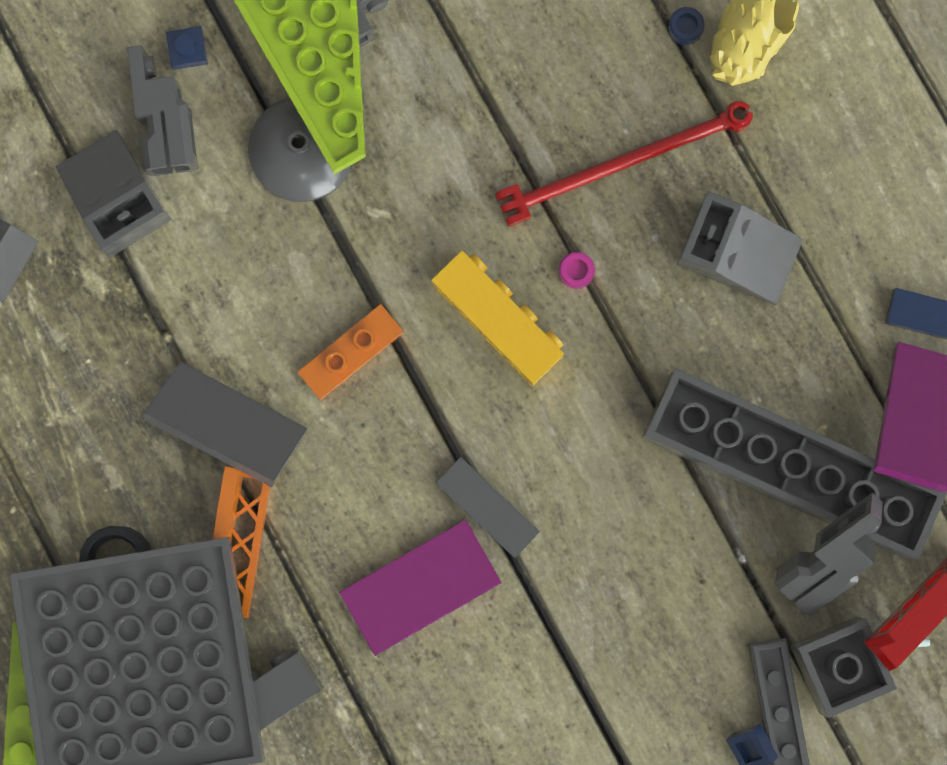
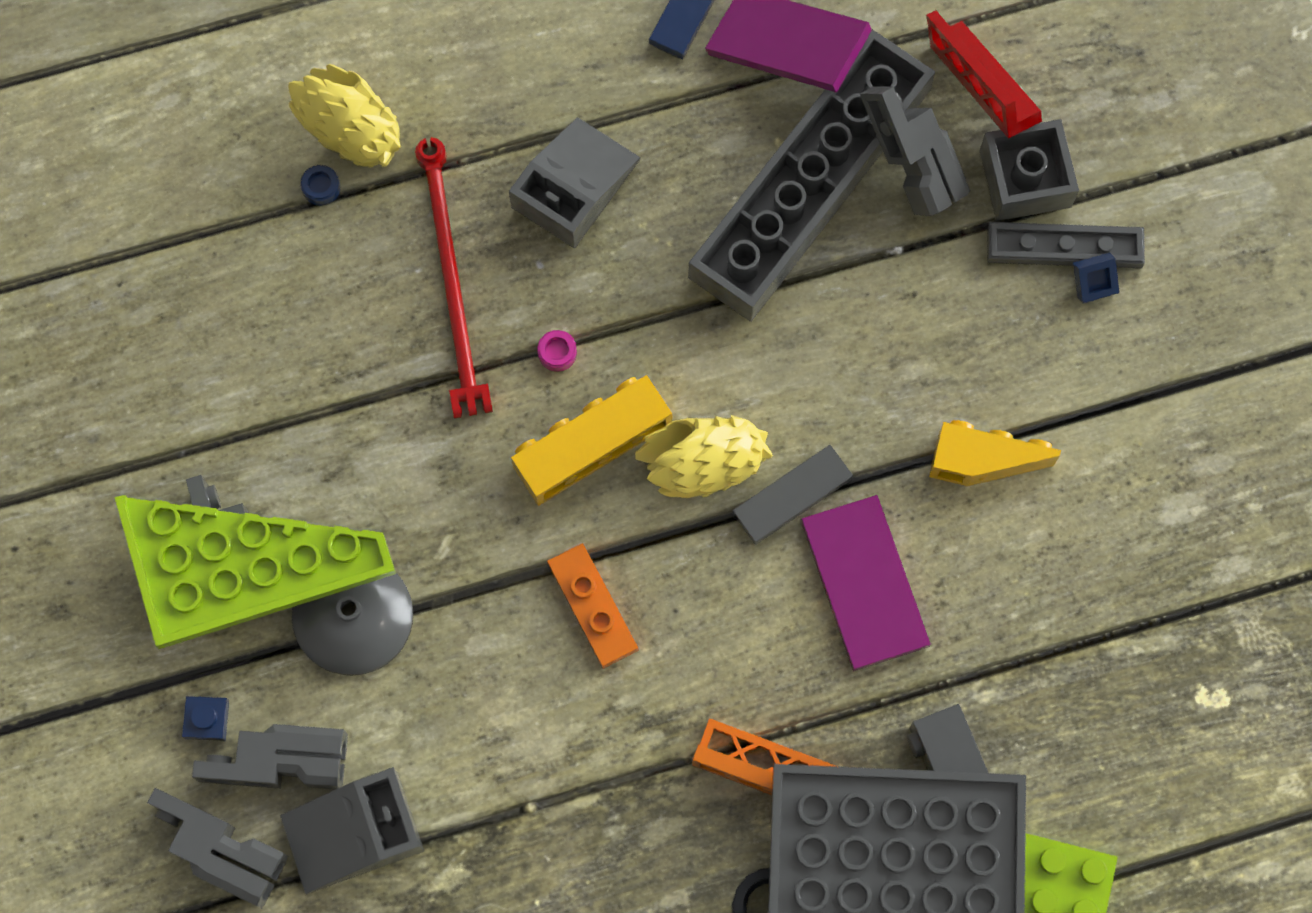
camera: 80 degrees left, 10 degrees down
dark grey tile [143,362,308,487] -> none
none -> dark grey plate [147,788,288,908]
none -> light yellow head [635,415,773,498]
none -> yellow slope [929,420,1061,486]

